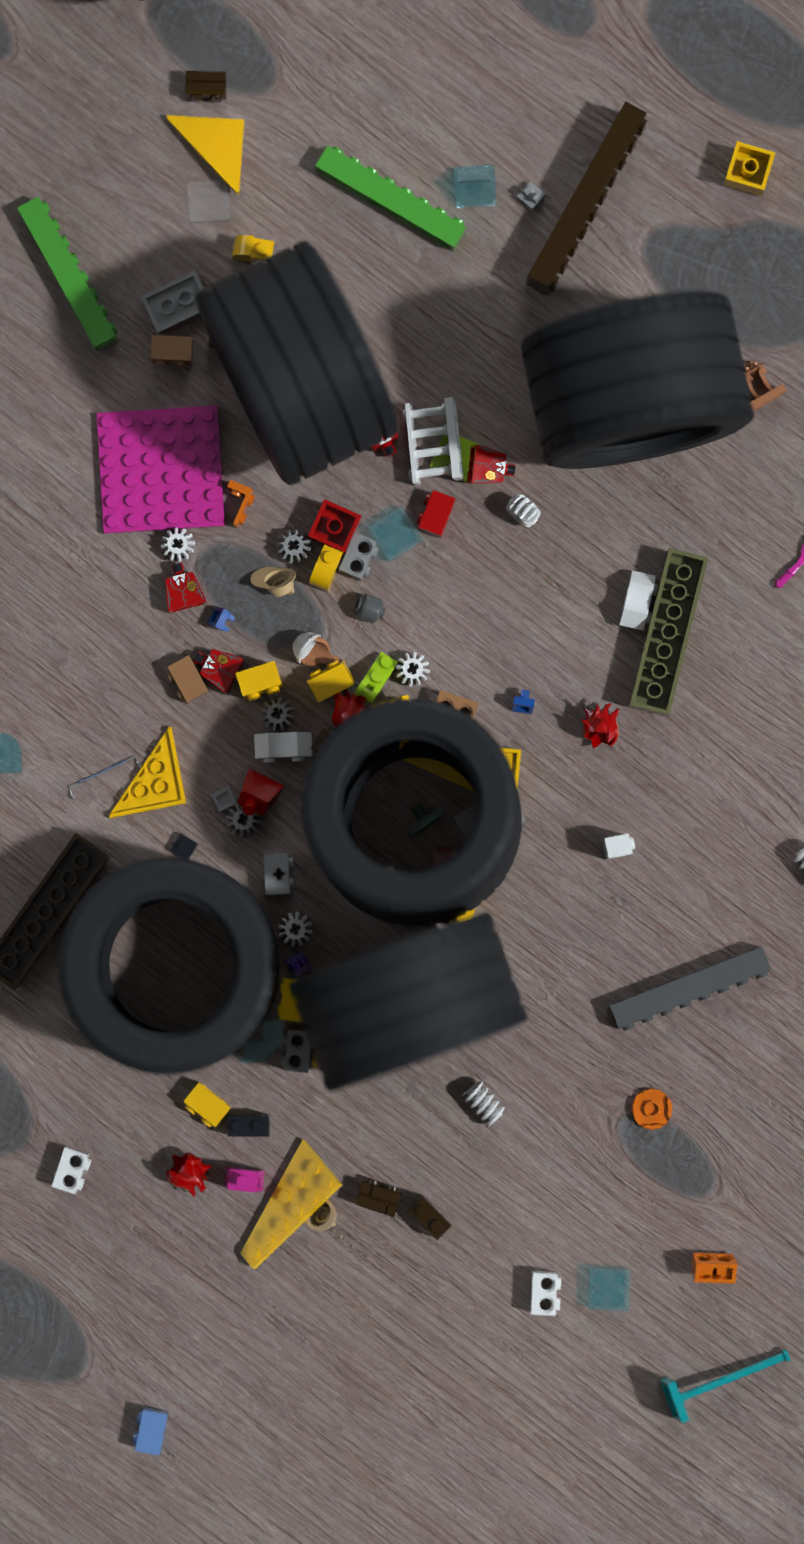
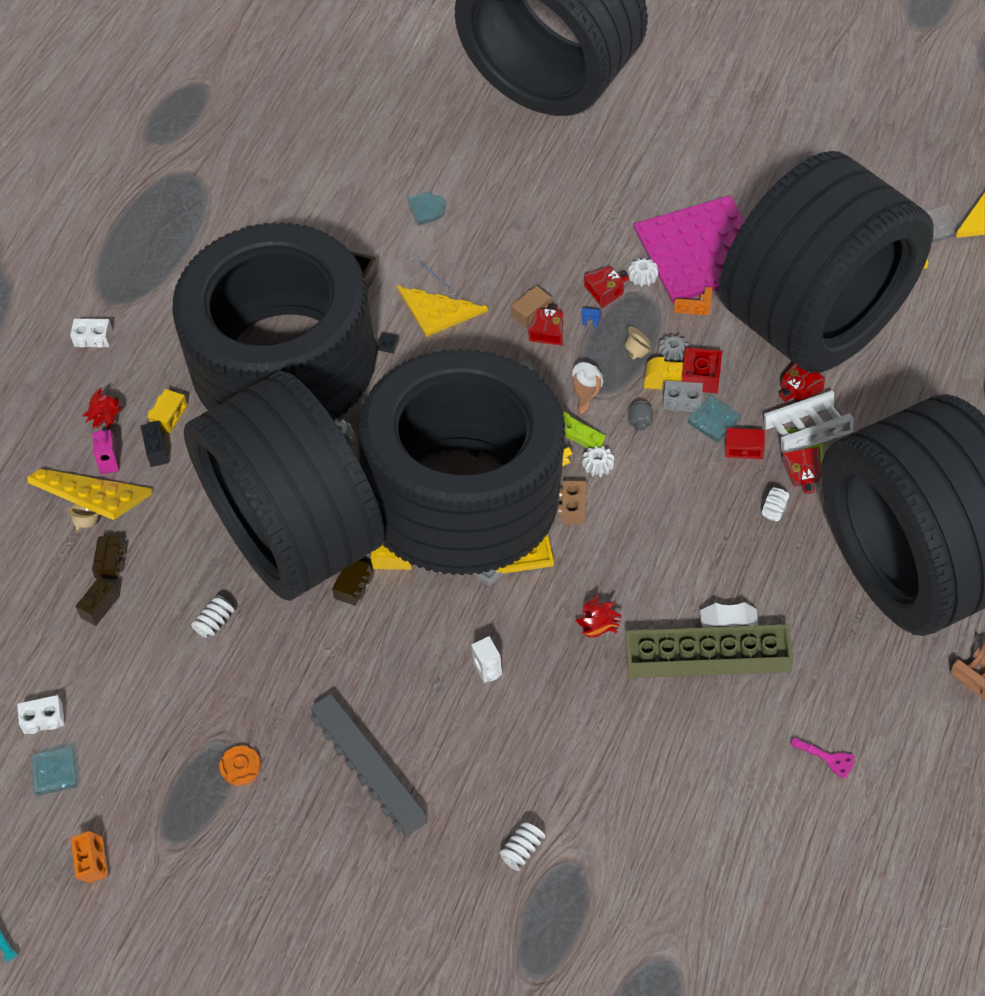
camera: 80 degrees right, 30 degrees down
bright green brick [18,196,118,351] -> none
yellow brick [236,661,283,702] -> none
yellow brick [307,659,355,703] -> none
blue tile [512,690,535,714] -> none

